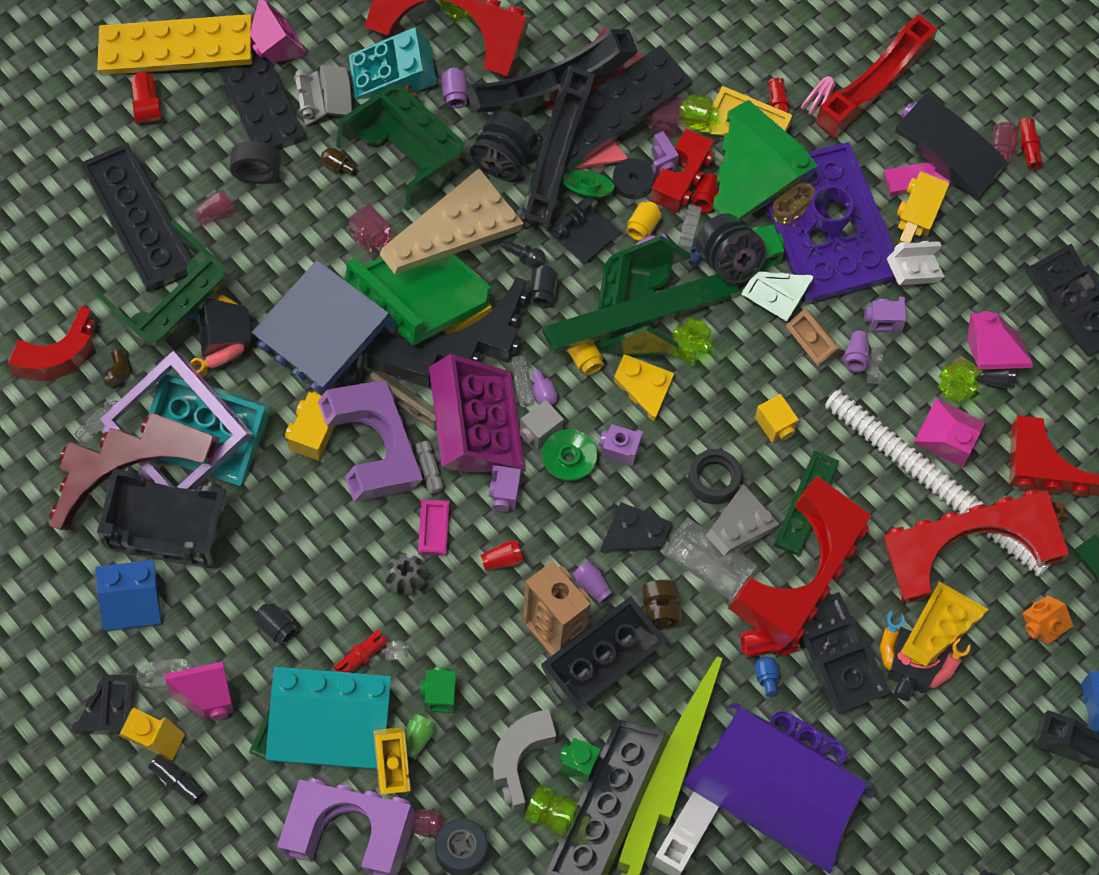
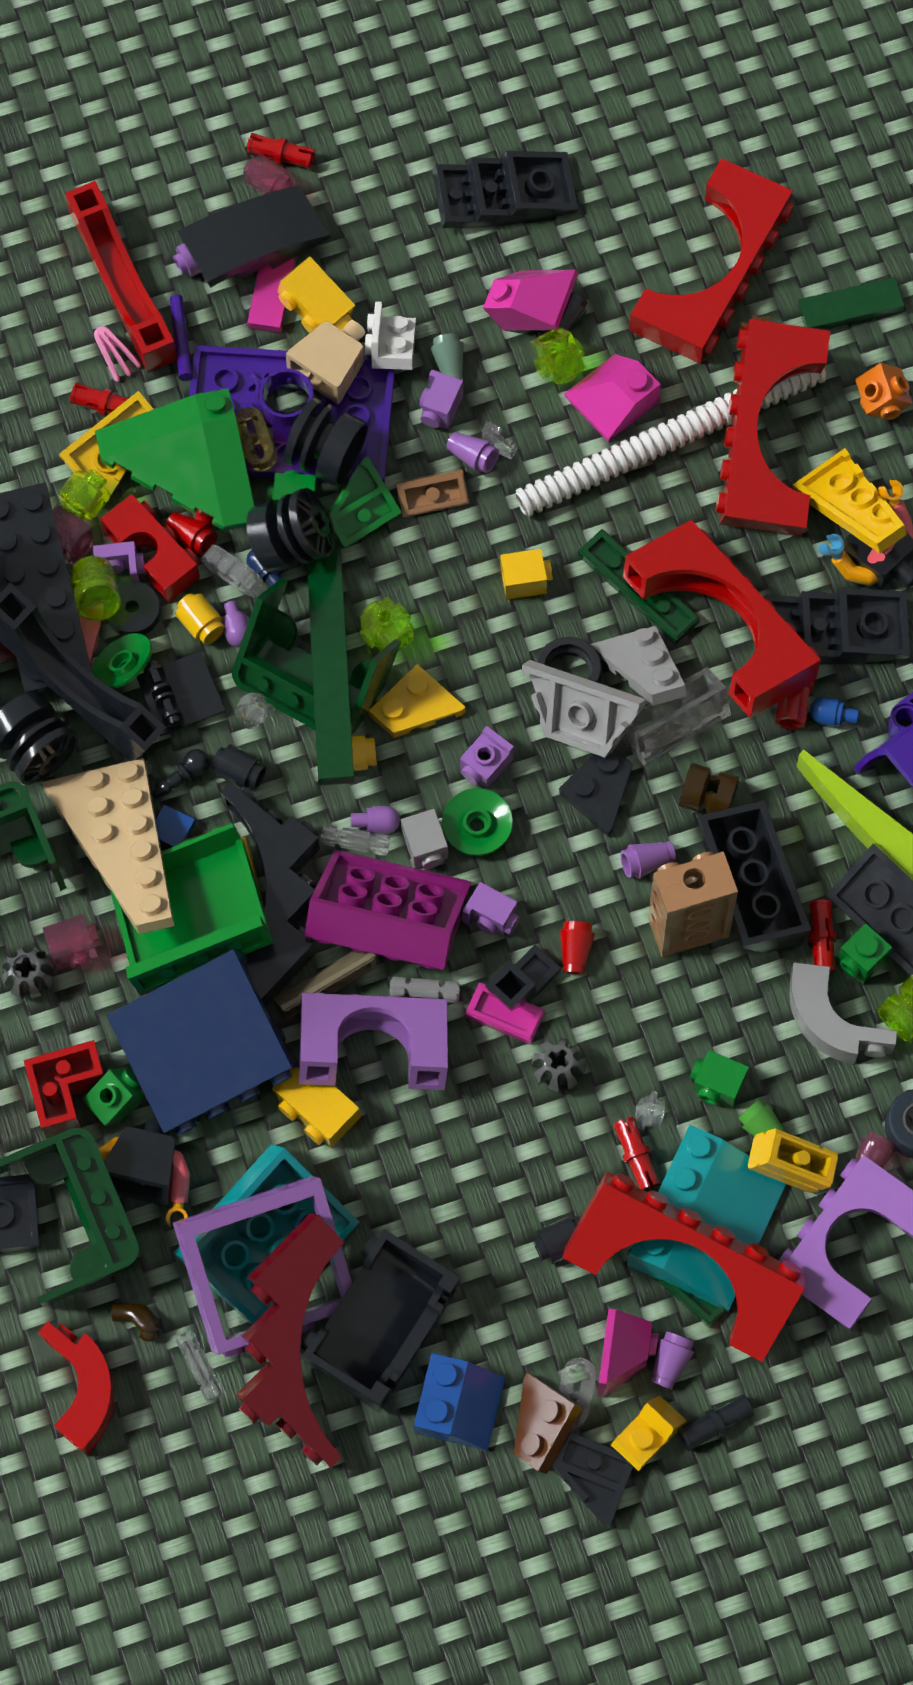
camera: 60 degrees left, 5 degrees up
none -> dark grey piece [2,947,55,1000]
none -> red brick [23,1040,105,1139]
none -> clear neon green wheel [70,556,121,621]
none -> green brick [82,1067,146,1126]
none -> blue tile [156,805,196,848]
none -> dark purple bar [170,294,193,381]
none -> clear plate [235,693,275,729]
none -> black wheel [284,397,369,487]
none -> tan torso [286,320,365,404]
none -> sand green cone [431,333,464,380]
none -> black slope [485,945,561,1011]
none -> reddish brown wing [513,1372,583,1474]
none -> light grey wing [522,660,646,758]
none -> red arch [563,1171,806,1362]
none -> medium lavender cone [651,1331,694,1390]
none -> red pin [808,900,837,974]

